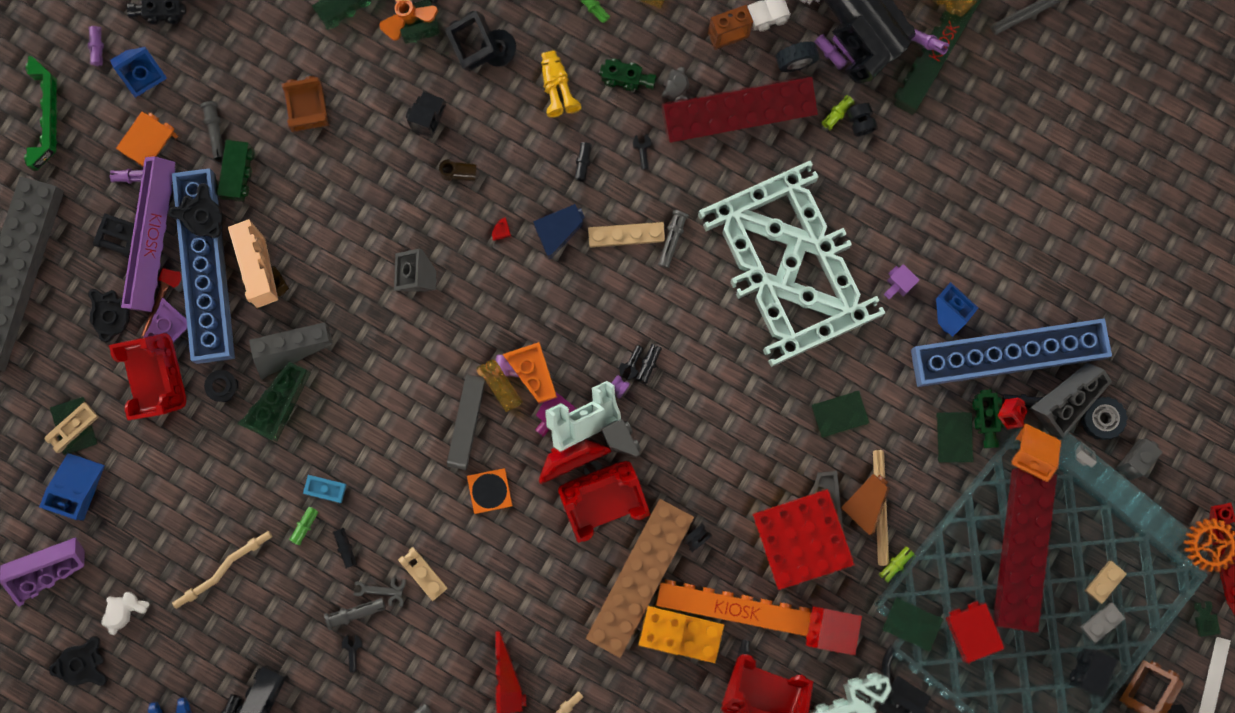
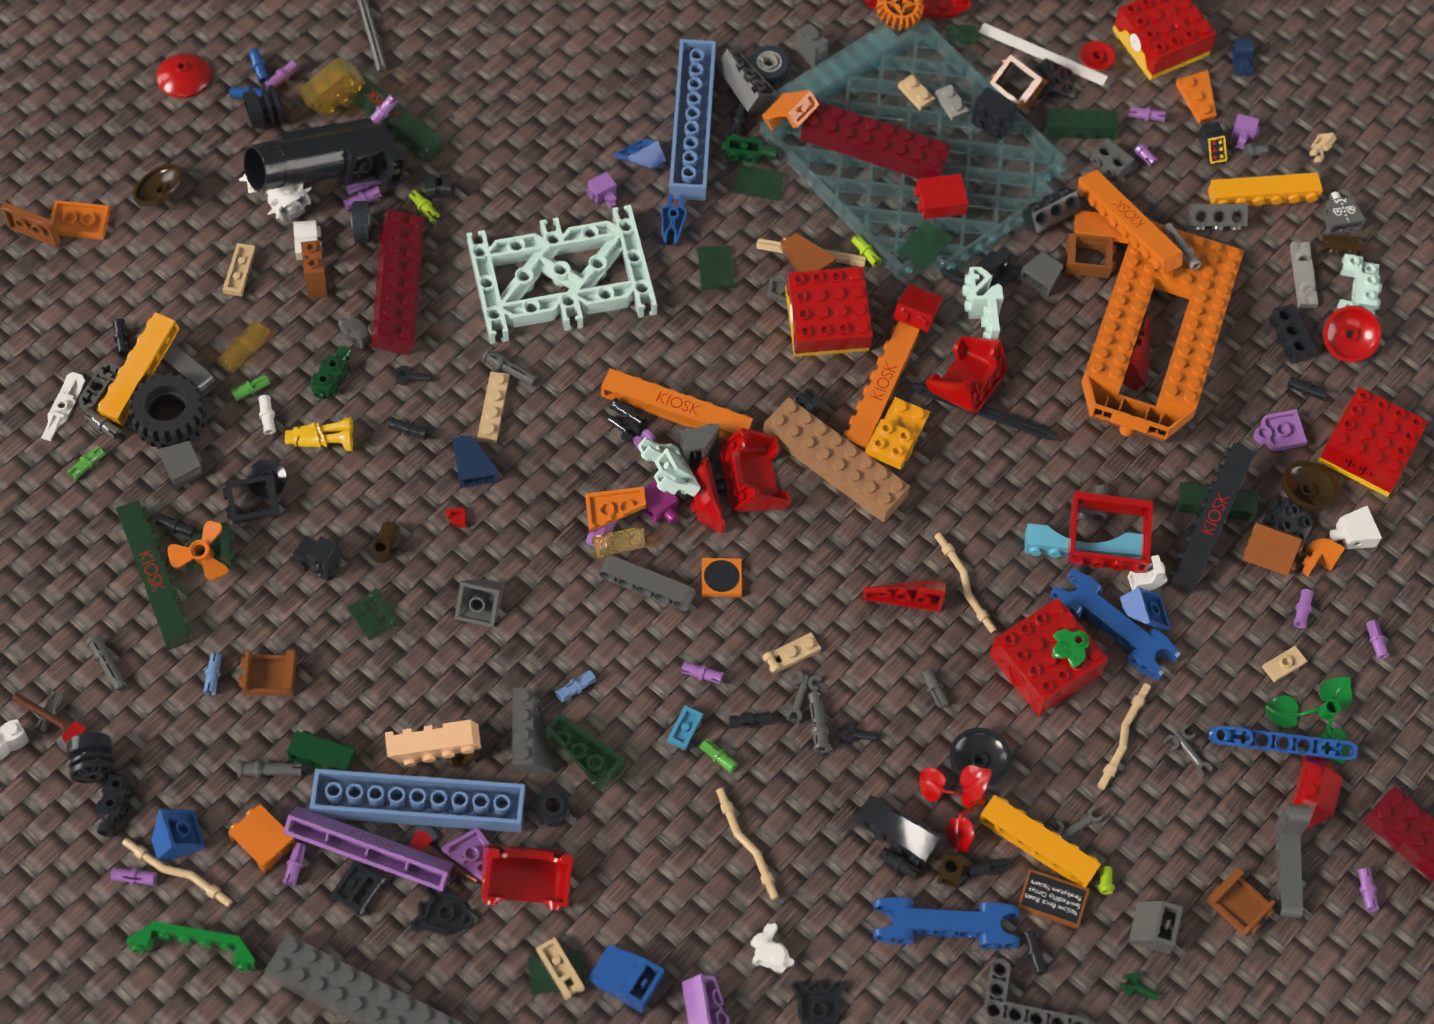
camera: 80 degrees left, 20 degrees down
black tile [168,183,222,238] -> none
red brick [998,398,1028,429] -> none
light grey plate [1075,440,1097,468] -> none
none -> tan bar [122,837,233,907]
none -> medium blue pin [203,653,223,696]
none -> white pin [258,395,276,435]
none -> clear green plate [347,589,399,641]
none -> medium blue pin [555,670,596,702]
none -> orange brick [601,368,753,440]
none -> blue hinge [661,194,687,247]
none -> medium lavender pin [681,661,724,685]

